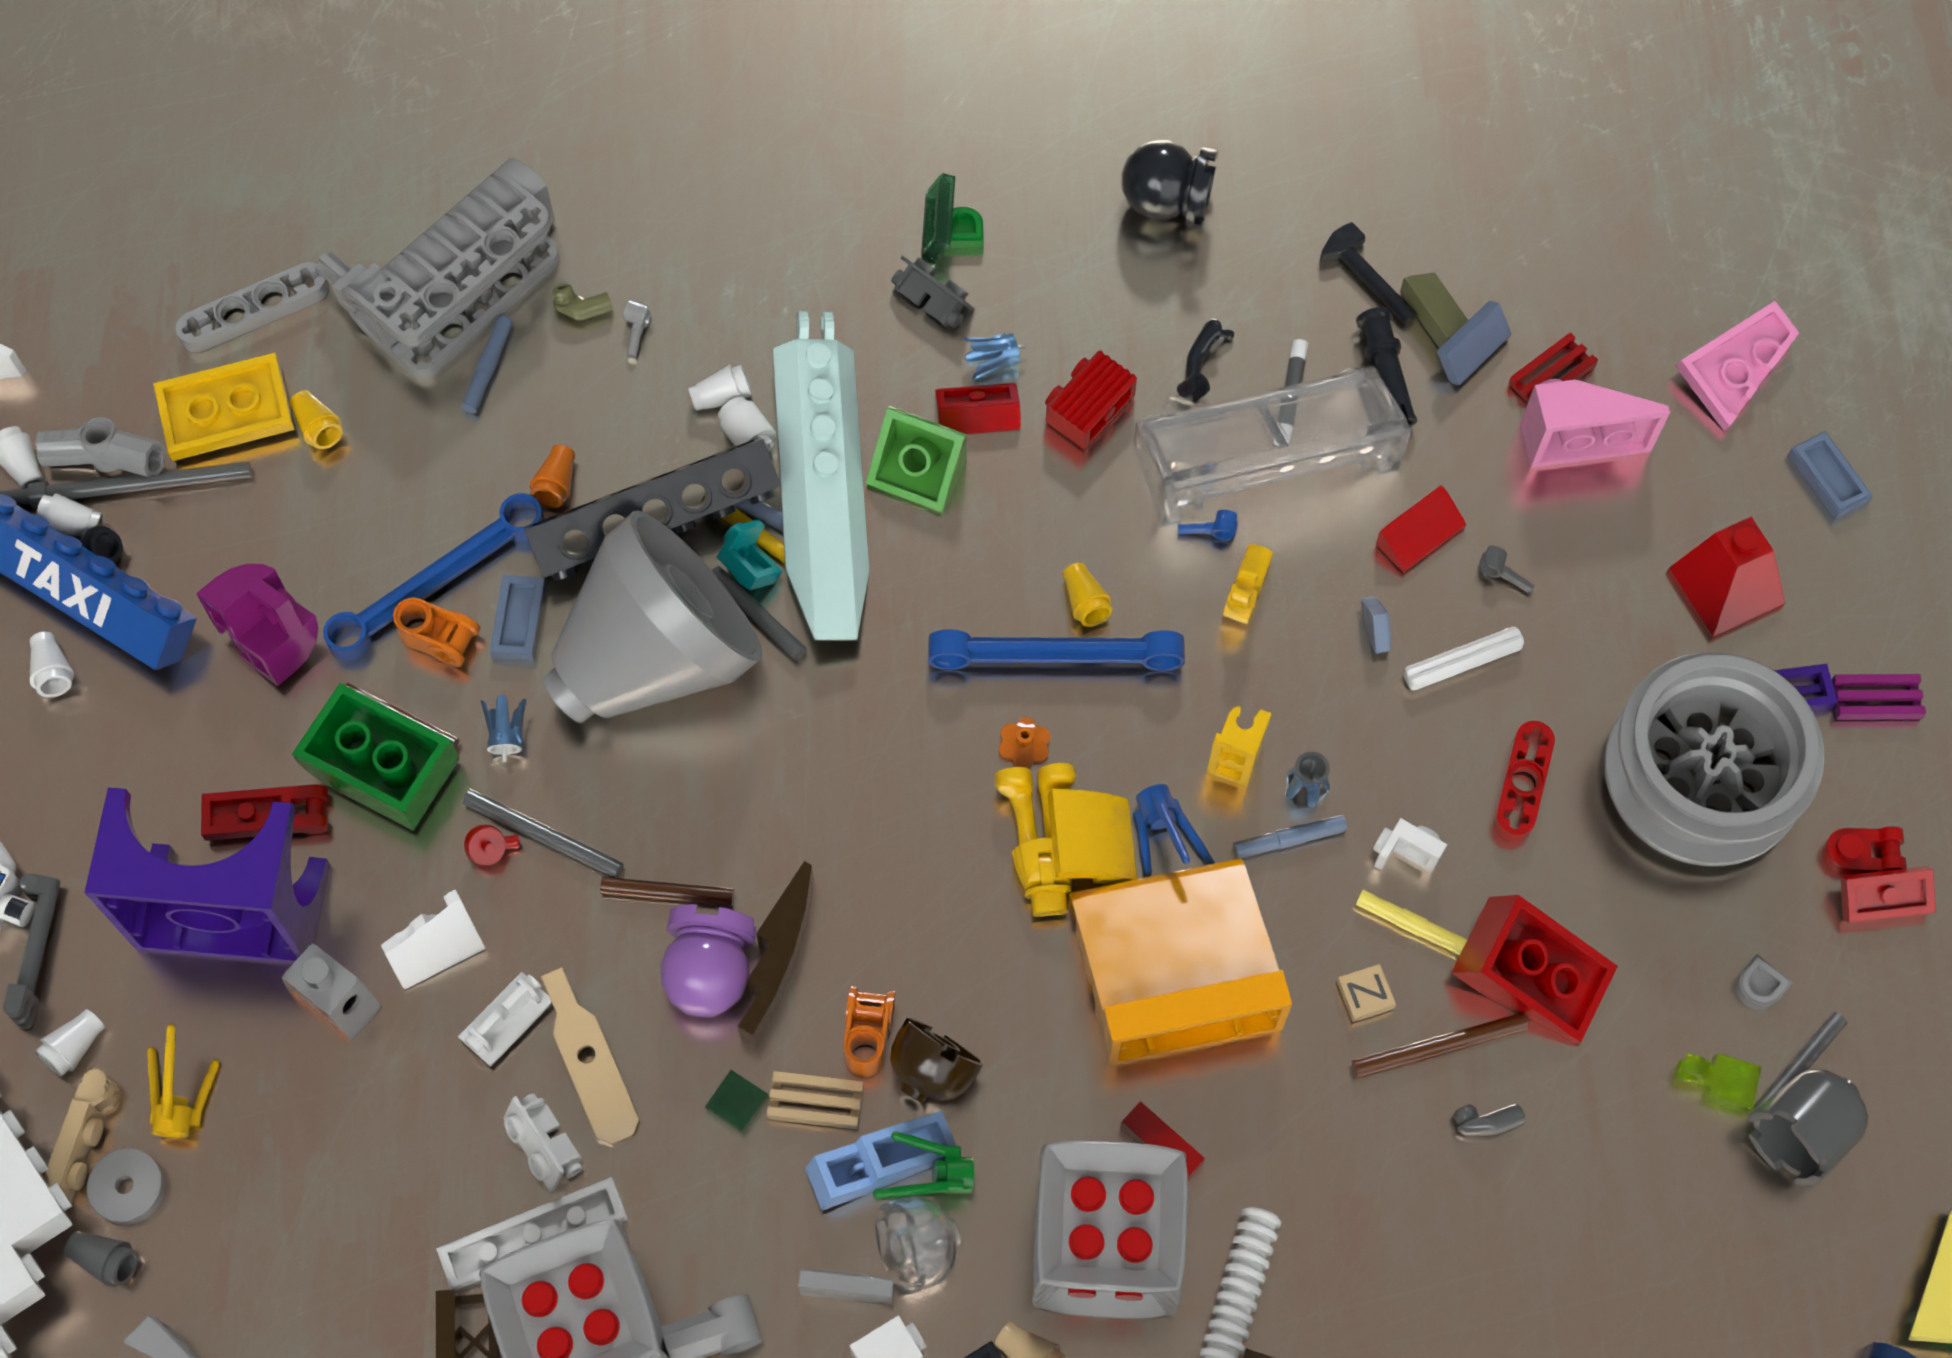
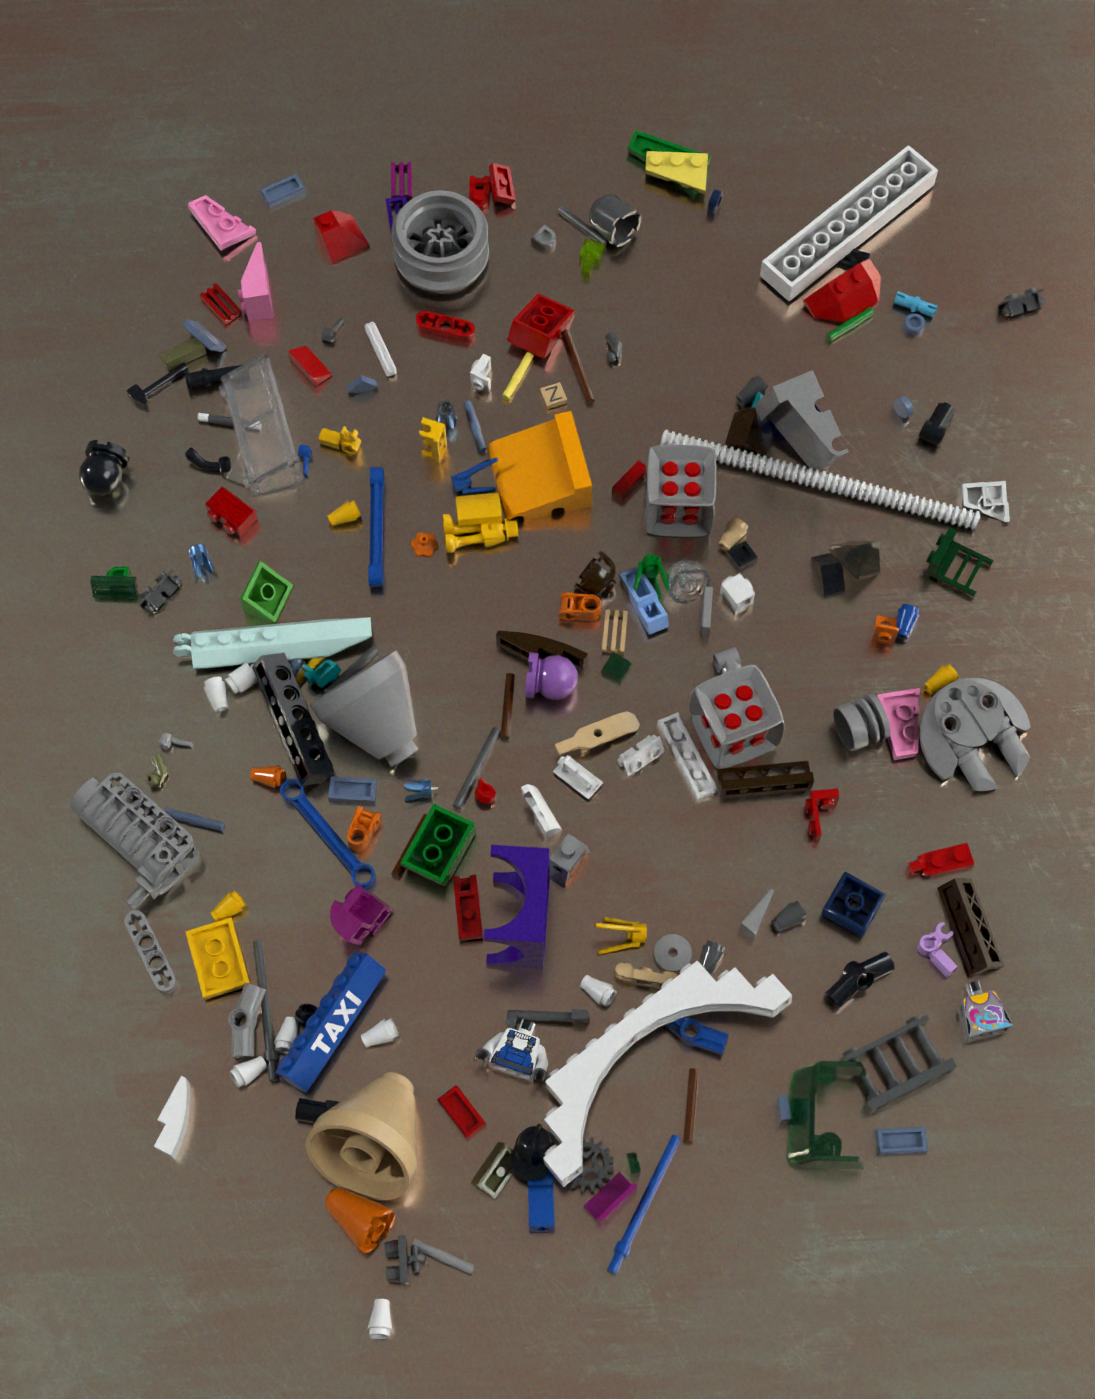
camera: 90 degrees left, 0 degrees up
red slope [935,383,1021,434] -> none

